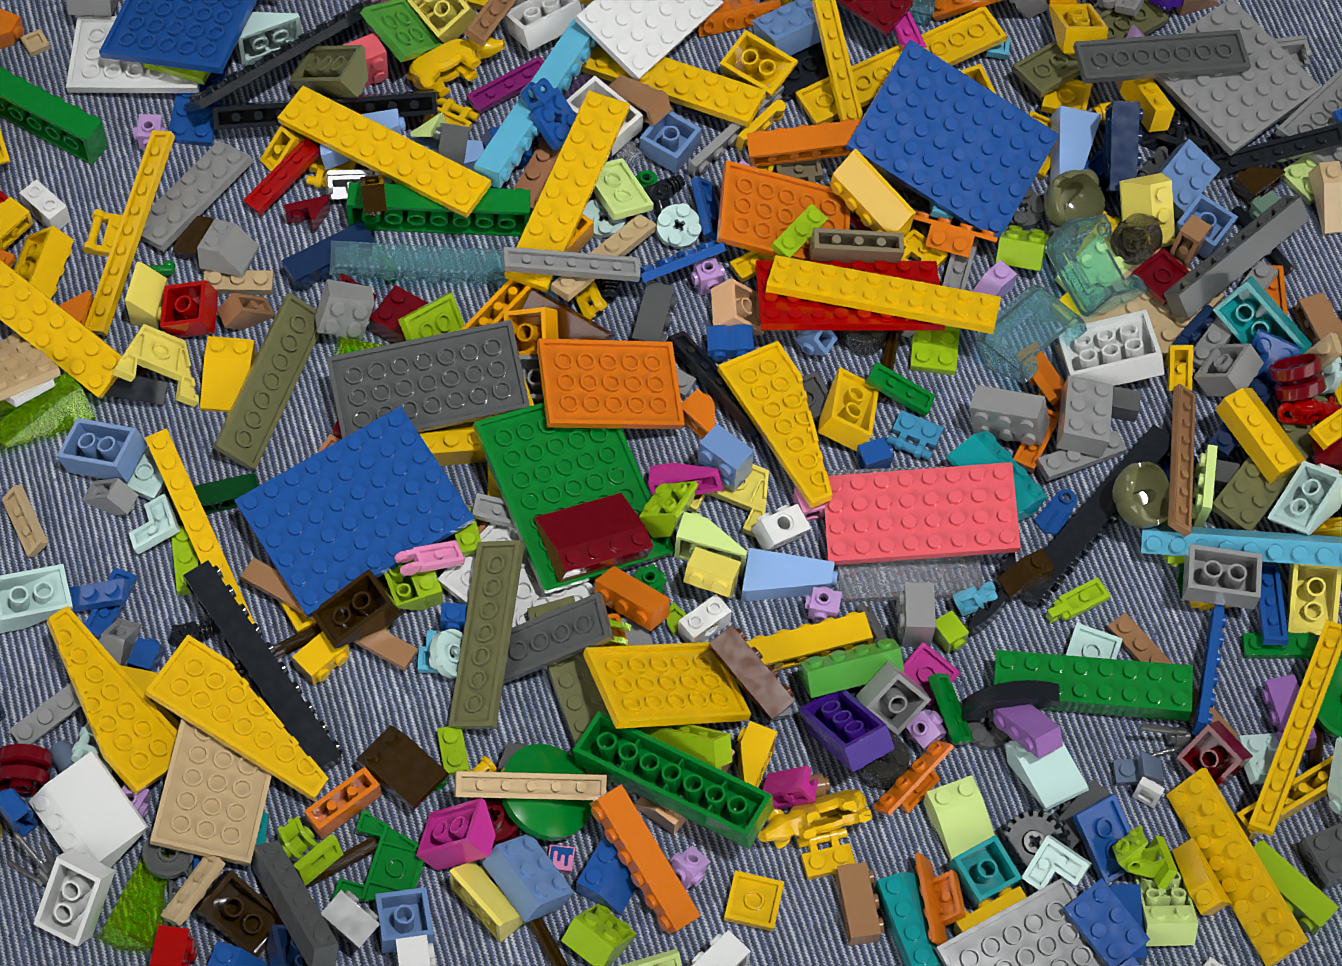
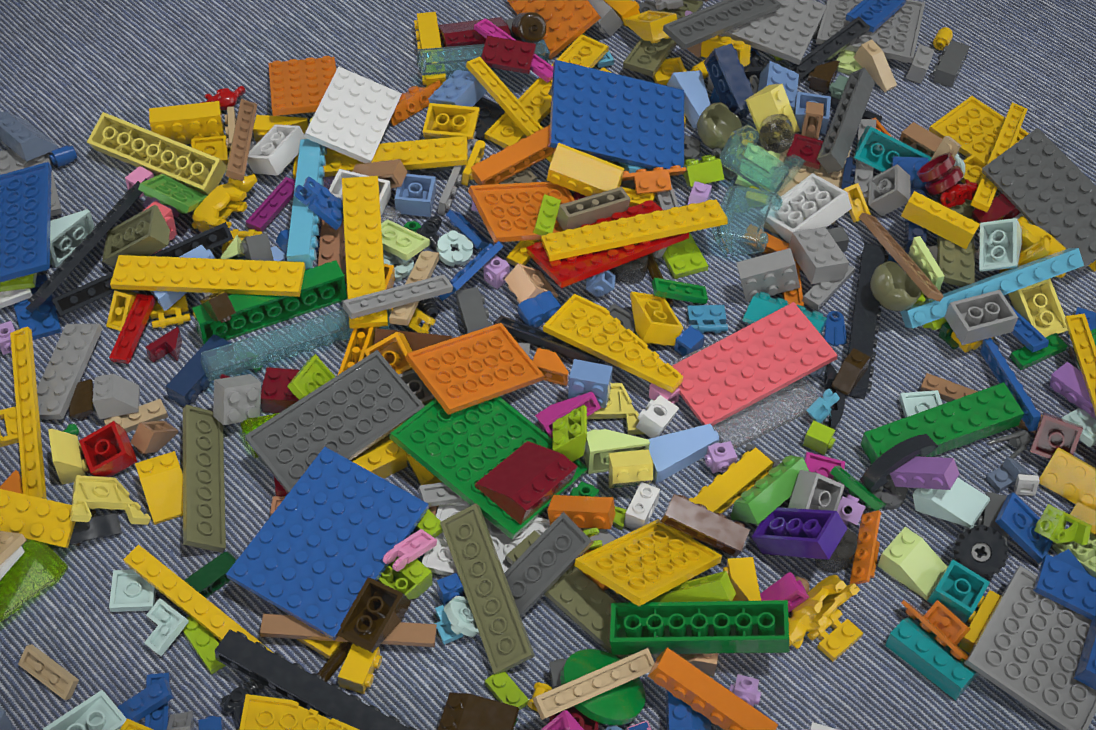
camera: 25 degrees left, 10 degrees down
medium blue brick [57,418,148,483] -> none
light grey slope [82,478,139,515] -> none
hinge [325,169,373,200] -> none
yellow plate [724,870,784,932] -> none
medium nougat brick [835,862,884,946] -> none
light grey brick [896,582,936,647] -> none
light aqua plate [1022,835,1092,890] -> none
lime hinge [1045,577,1111,624] -> none

